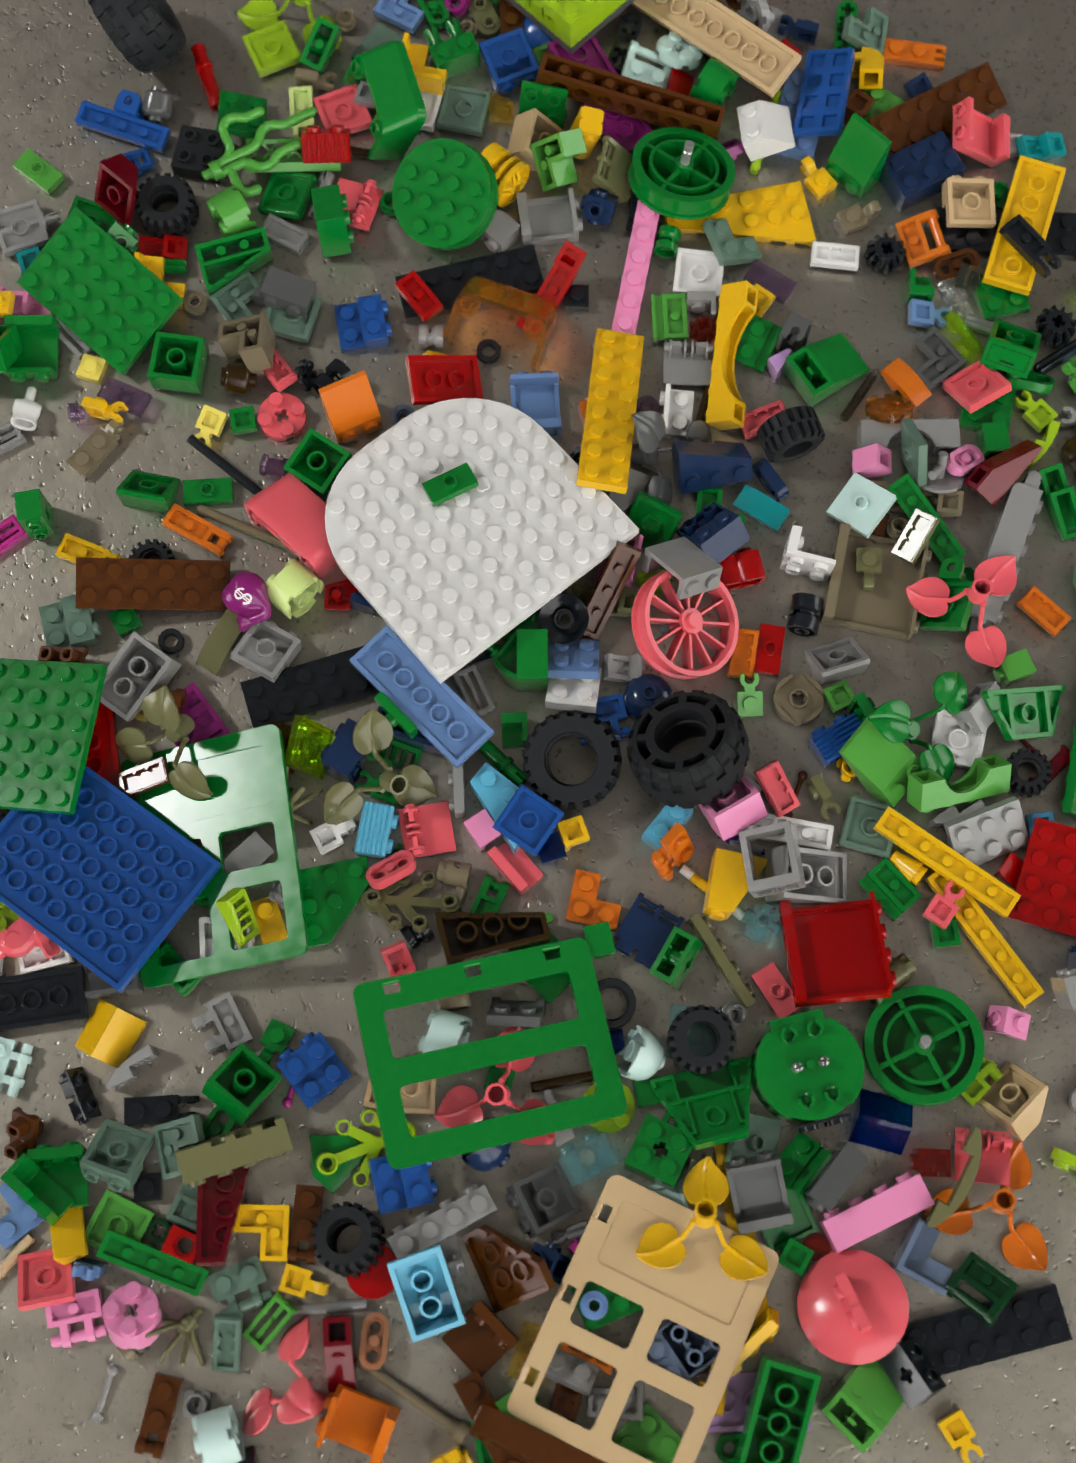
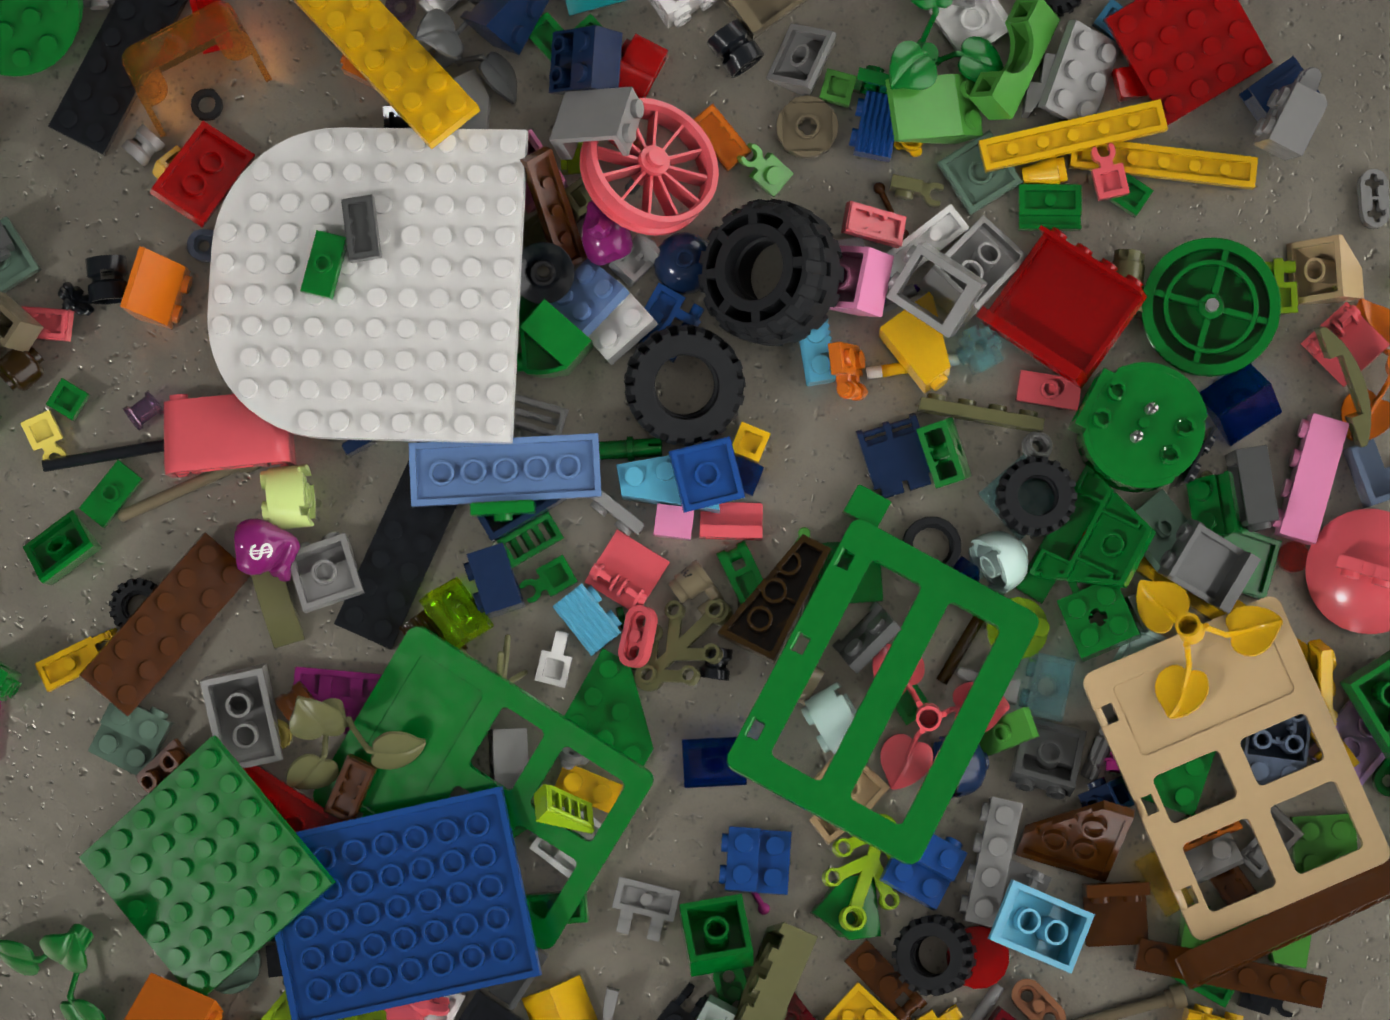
camera: 50 degrees left, 10 degrees up
green plate [108,610,144,638] -> none
black piece [158,628,185,655] -> none
orange plate [161,503,234,559] -> none
coral plate [258,392,307,442] -> none
green plate [258,1018,296,1065] -> none
green slope [283,428,353,495] -> none
olive plant [323,709,437,824] -> none
red piece [324,579,358,611] -> none
blue plate [334,294,392,353] -> none
coral bracket [380,939,417,985] -> none
red plate [395,270,443,322] -> none
green panel [501,712,528,749] -> none
medium blue panel [510,370,562,437] -> none
orange plate [565,869,622,932] -> none
medium blue plate [580,1291,608,1320] -> none
green plate [627,490,684,548] -> none
red plate [754,623,786,677] -> none
green tile [778,1237,814,1276] -> none
clear red brick [908,1148,951,1178] -> none
bright pink bracket [985,1005,1031,1041] -> none
none -> dark grey plate [341,194,382,263]
none -> magenta piece [581,200,633,266]
none -> clear blue slope [682,737,747,788]
none -> bright green plate [980,707,1039,757]

